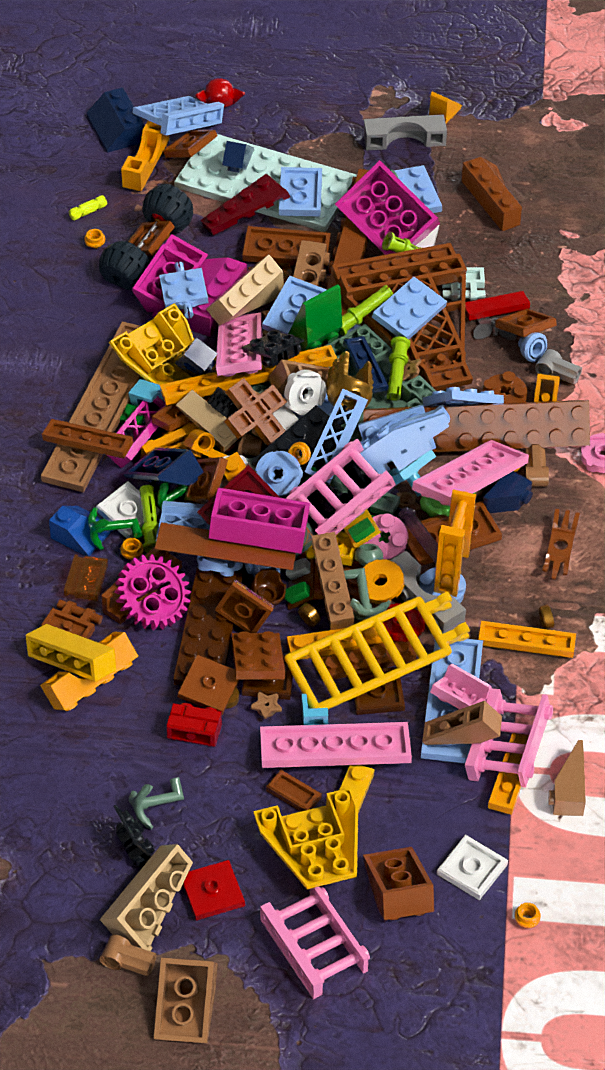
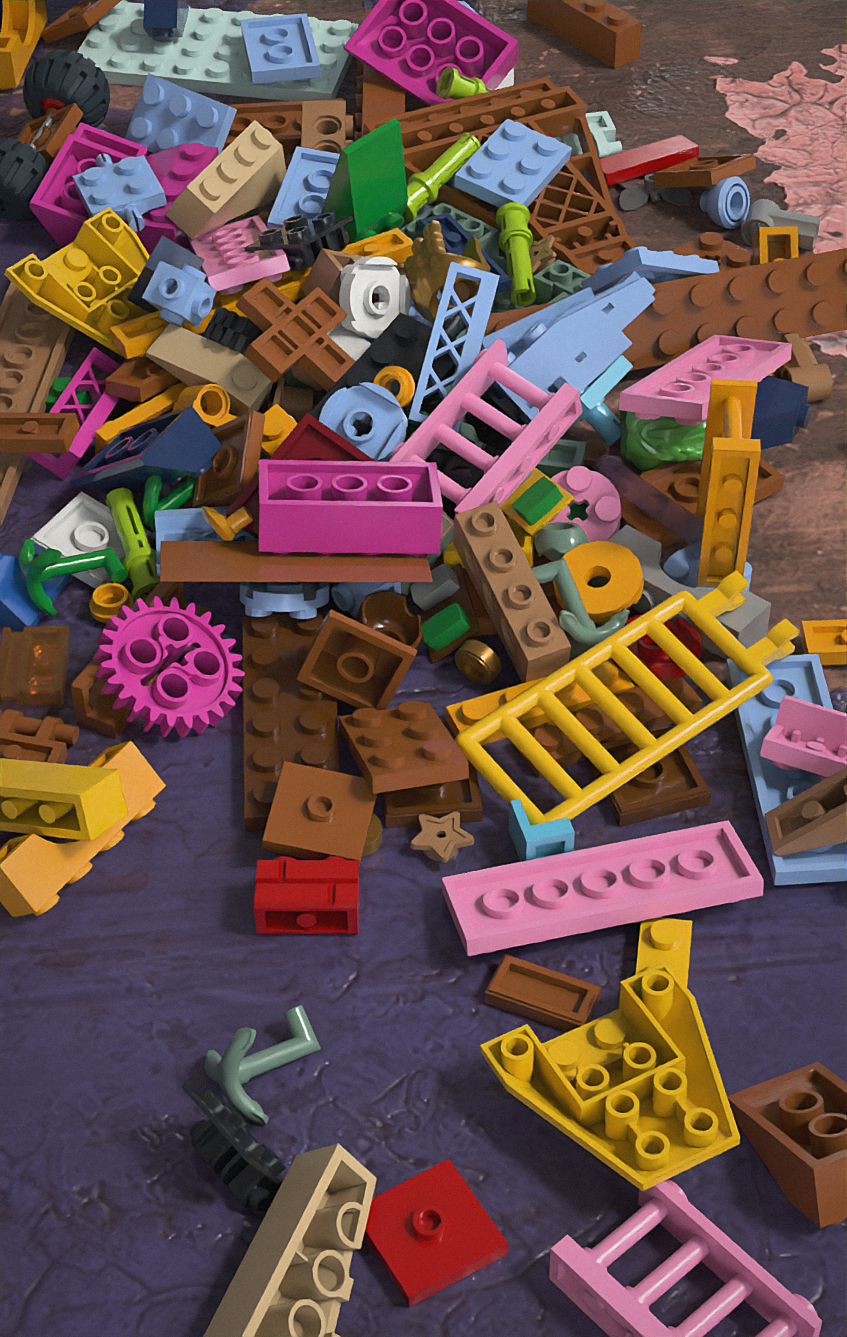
camera: 10 degrees left, 5 degrees down
medium azure panel [128,379,165,406] -> none
dark red wing [200,174,290,235] -> none
none -> light blue plate [125,73,237,154]
none -> light blue brick [142,261,217,328]
none -> light orange bar [202,506,254,541]

